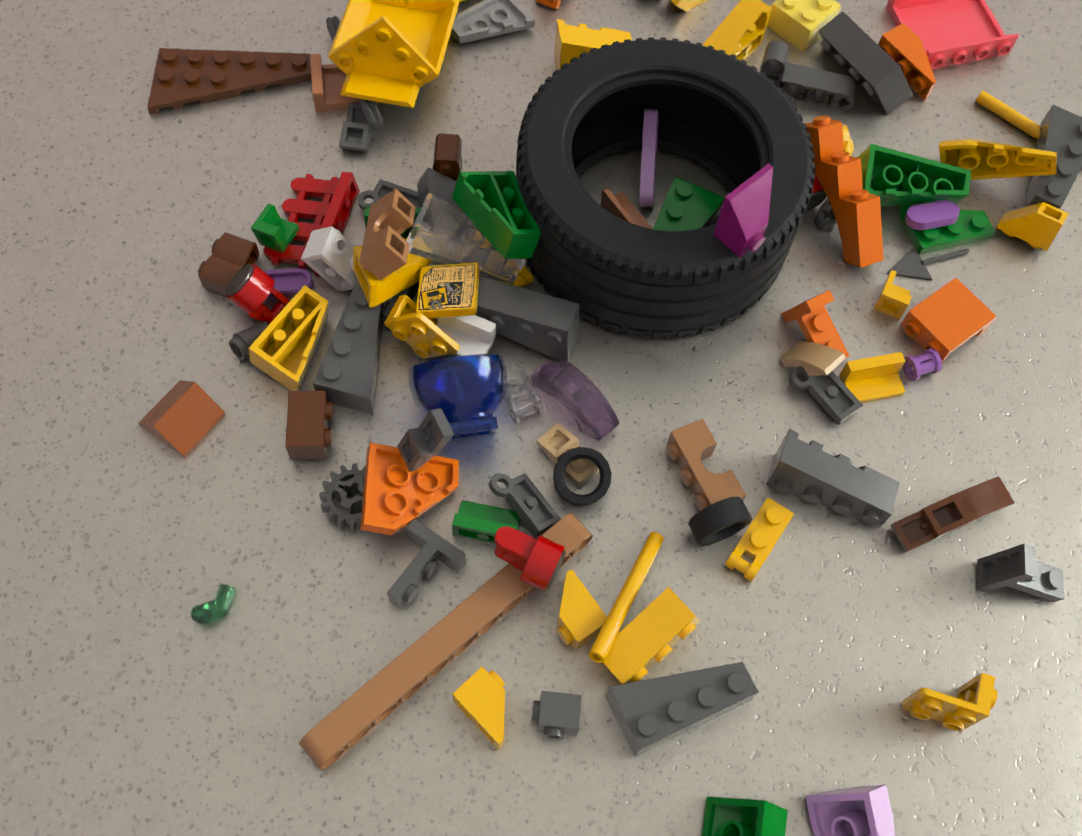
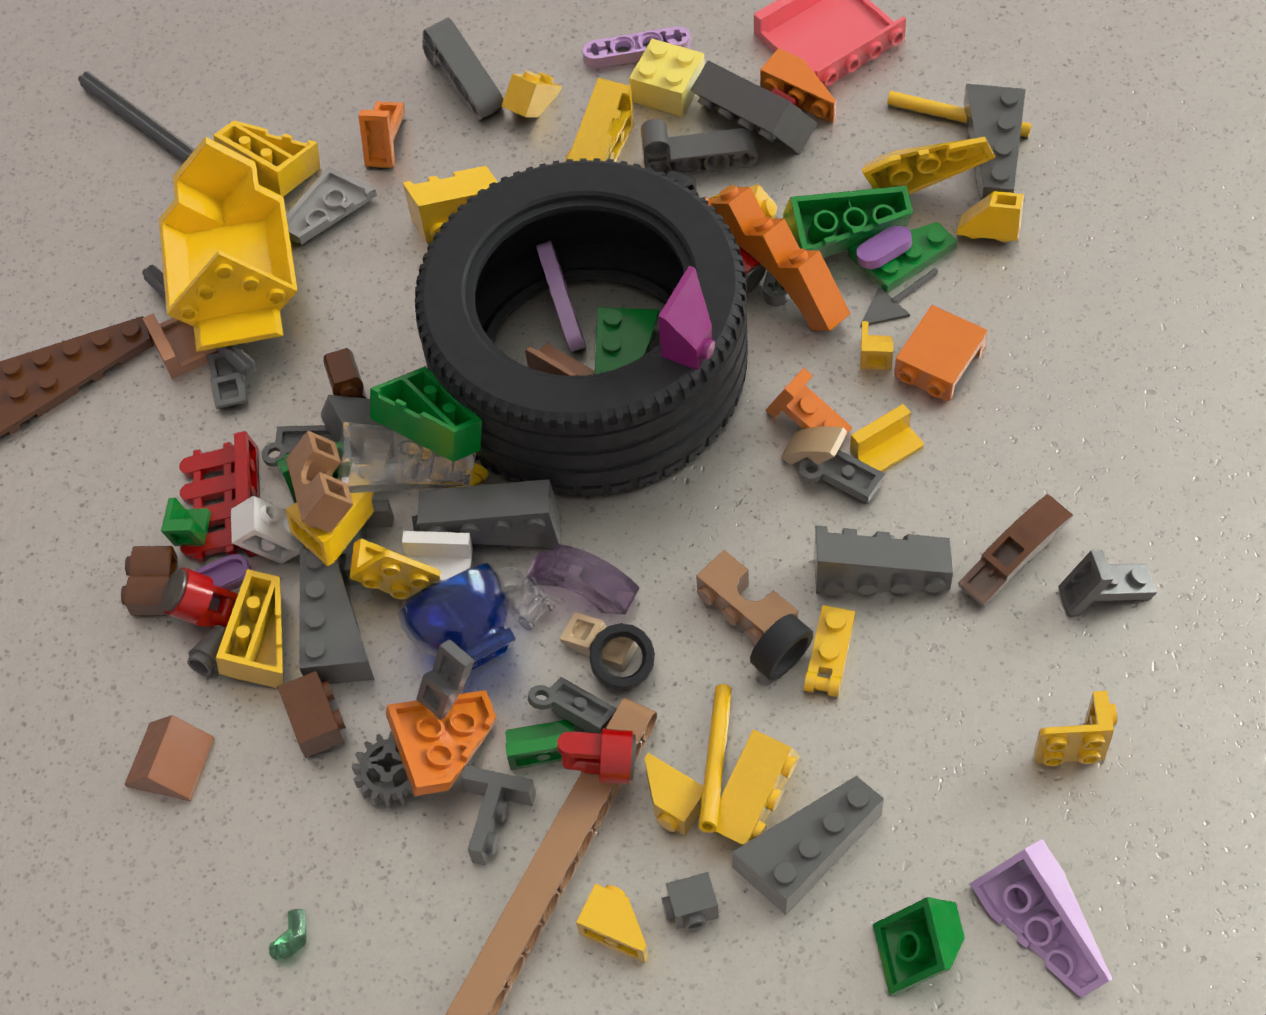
camera: 10 degrees left, 5 degrees down
tile [416,262,480,318] -> none
medium lavender bush [902,348,942,381] -> none

